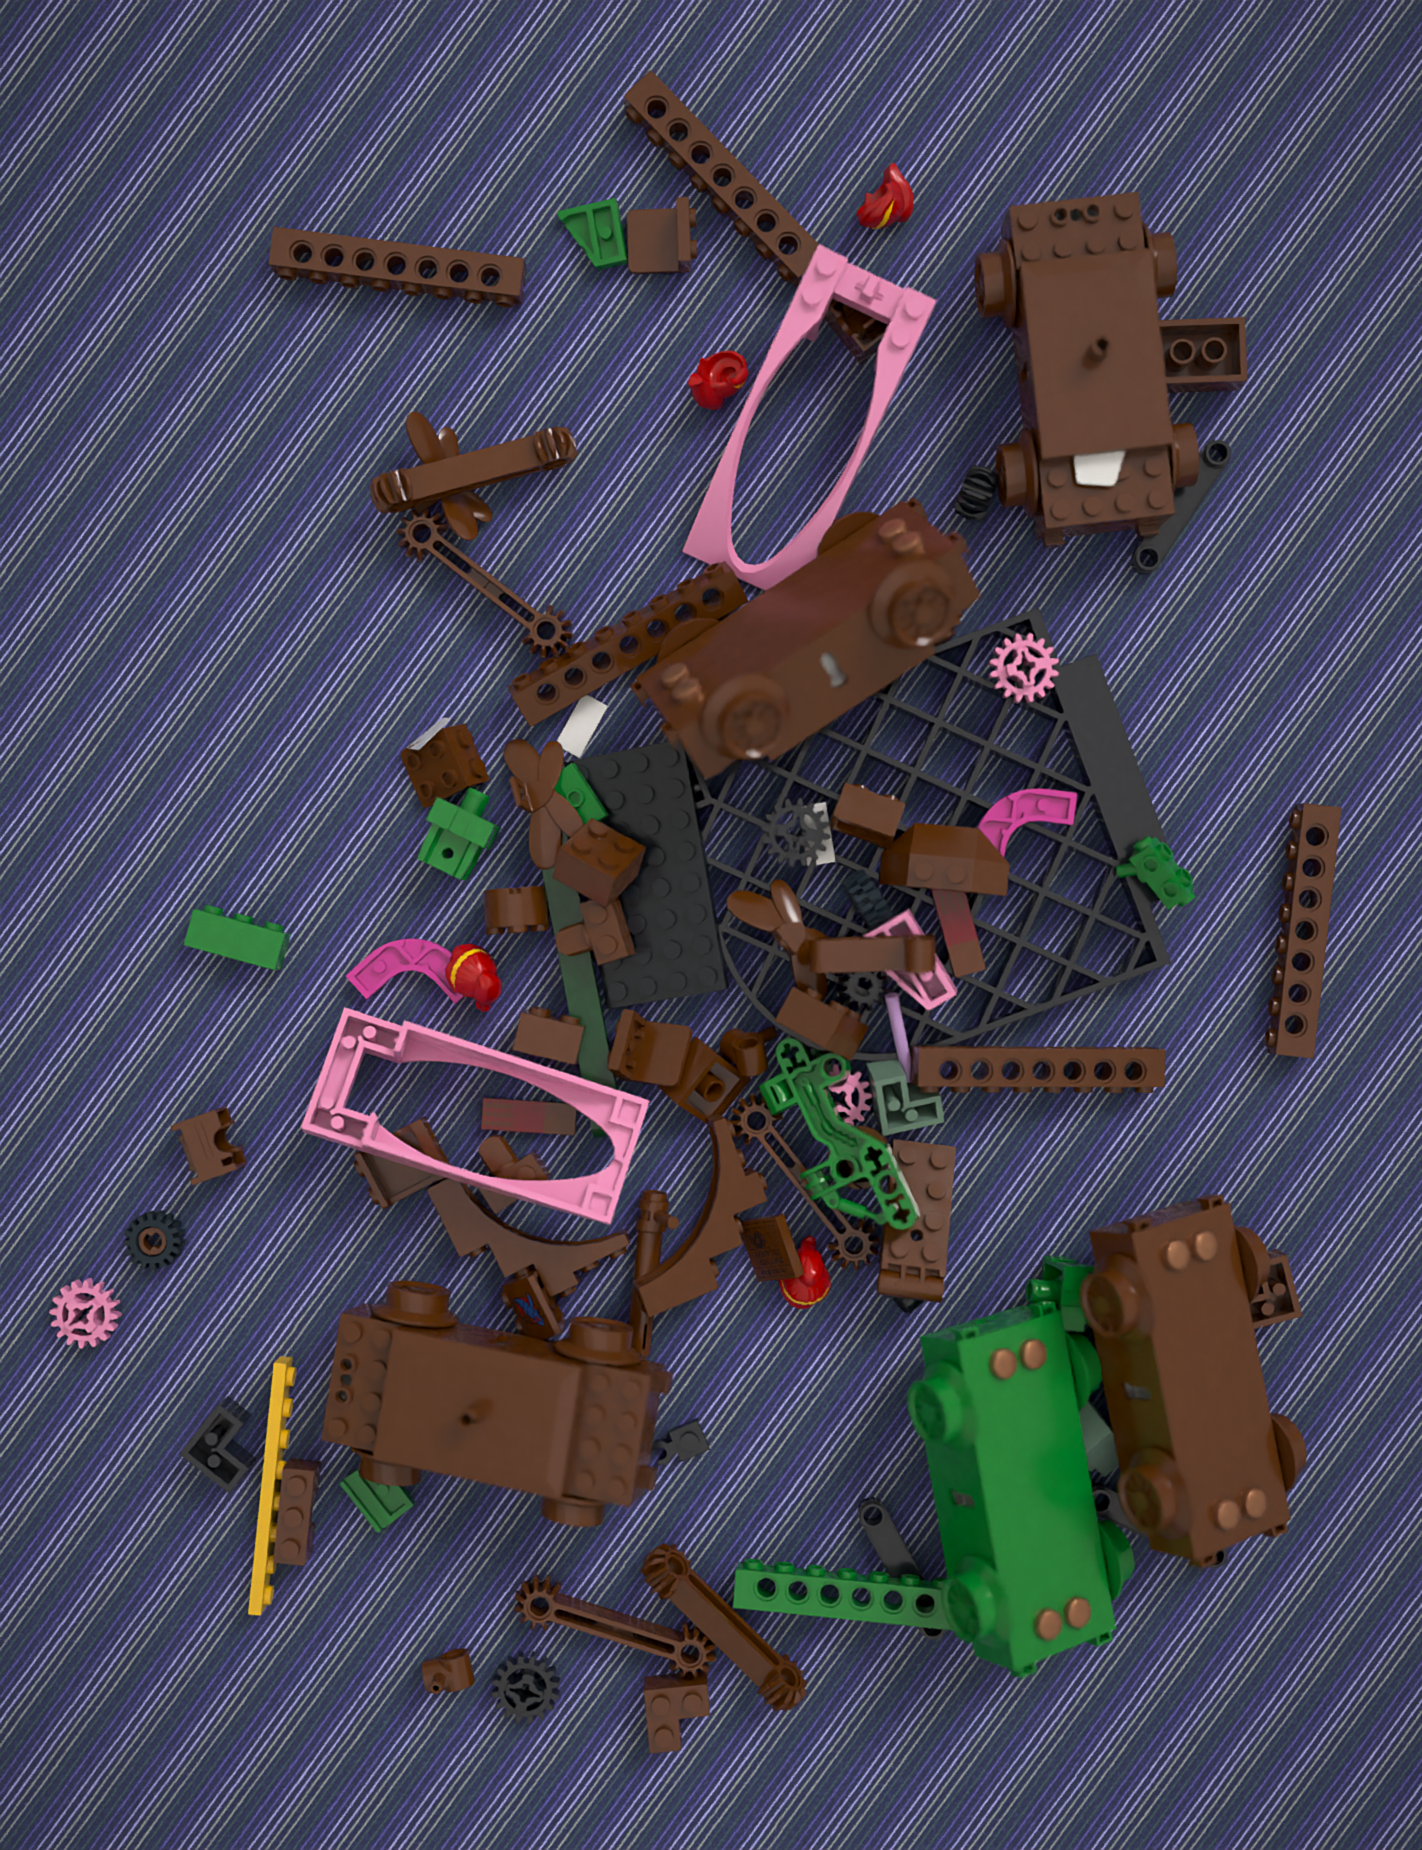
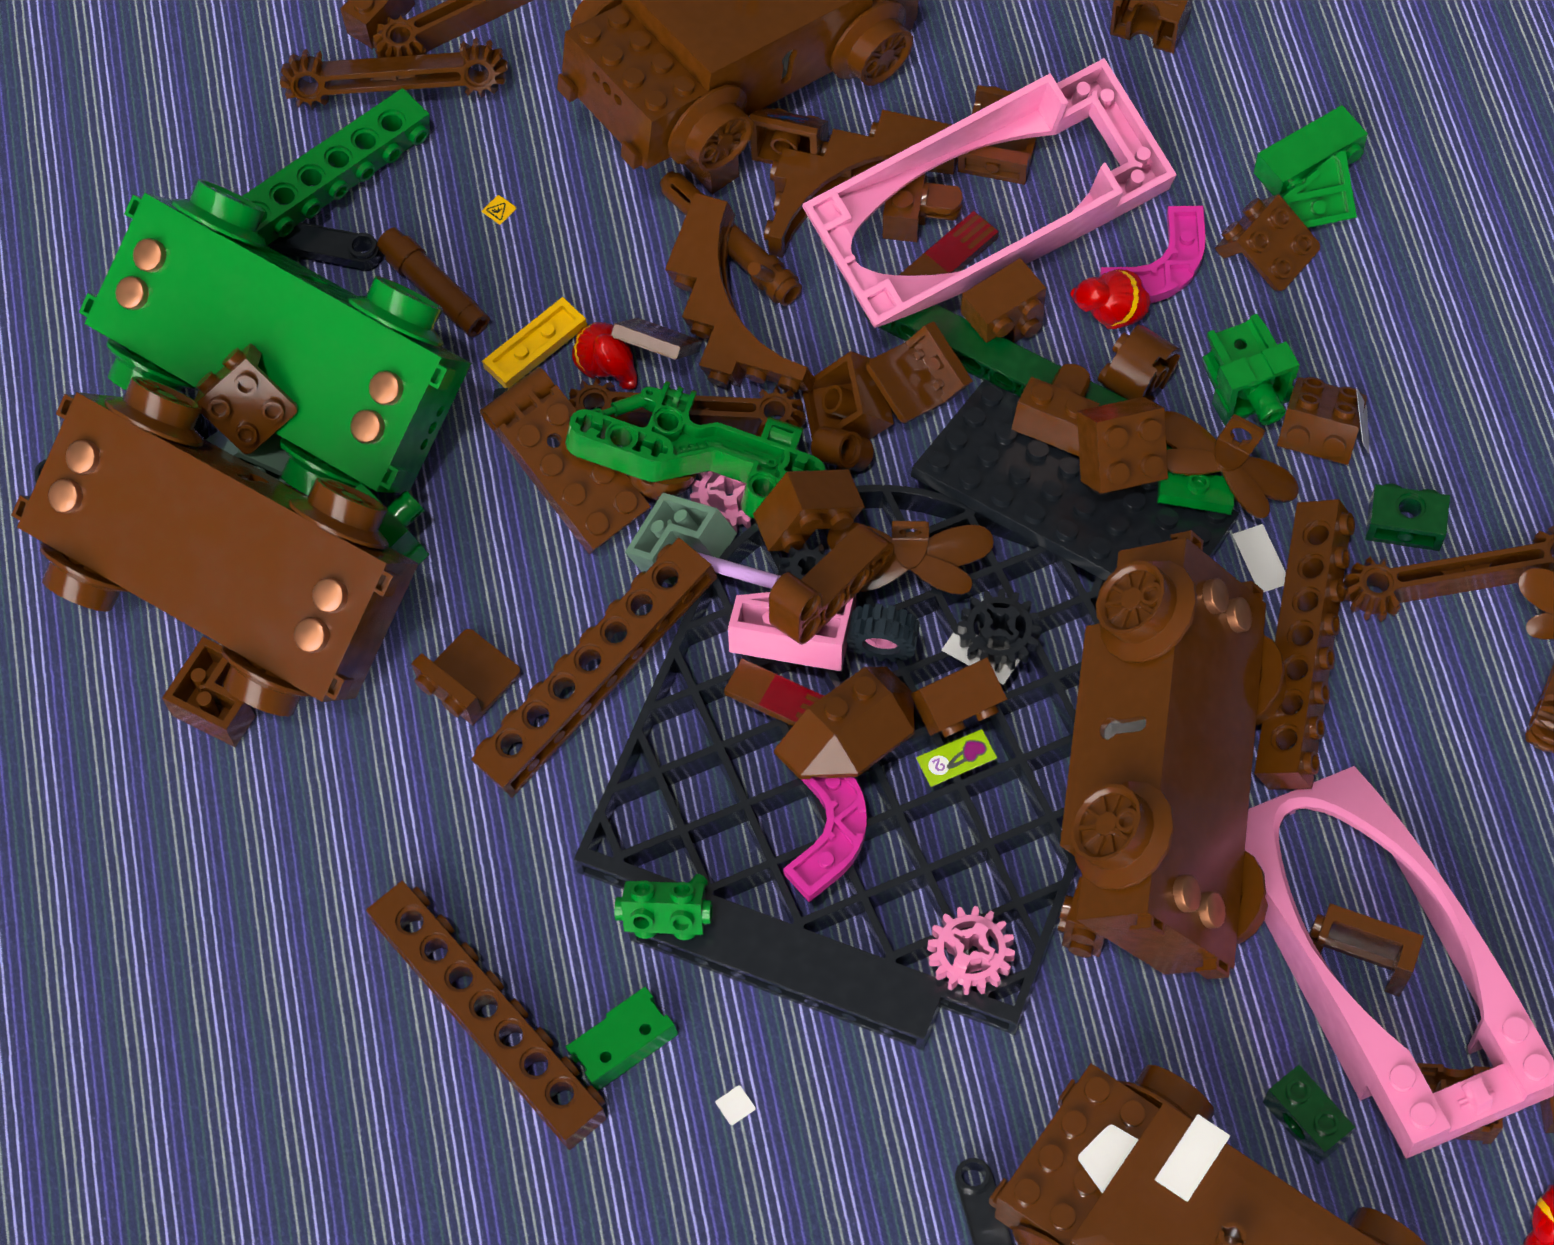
camera: 140 degrees right, 25 degrees down
black plate [652,1418,710,1465] -> none
red hair [688,350,749,411] -> none
black gear [954,465,999,522] -> none
none -> reddish brown bracket [195,343,297,454]
none -> reddish brown piece [377,227,490,337]
none -> reddish brown bracket [411,629,521,726]
none -> yellow sticker [481,195,517,225]
none -> yellow plate [482,297,587,388]
none -> green piece [565,986,678,1092]
none -> white sticker [715,1085,755,1125]
none -> lime sticker [916,729,997,787]
none -> white sticker [1155,1114,1231,1202]
none -> reddish brown bracket [1214,194,1320,292]
none -> dark green brick [1263,1065,1355,1165]
none -> green wing [1281,150,1357,228]
none -> reddish brown panel [1309,903,1424,997]
none -> dark green brick [1365,484,1450,551]

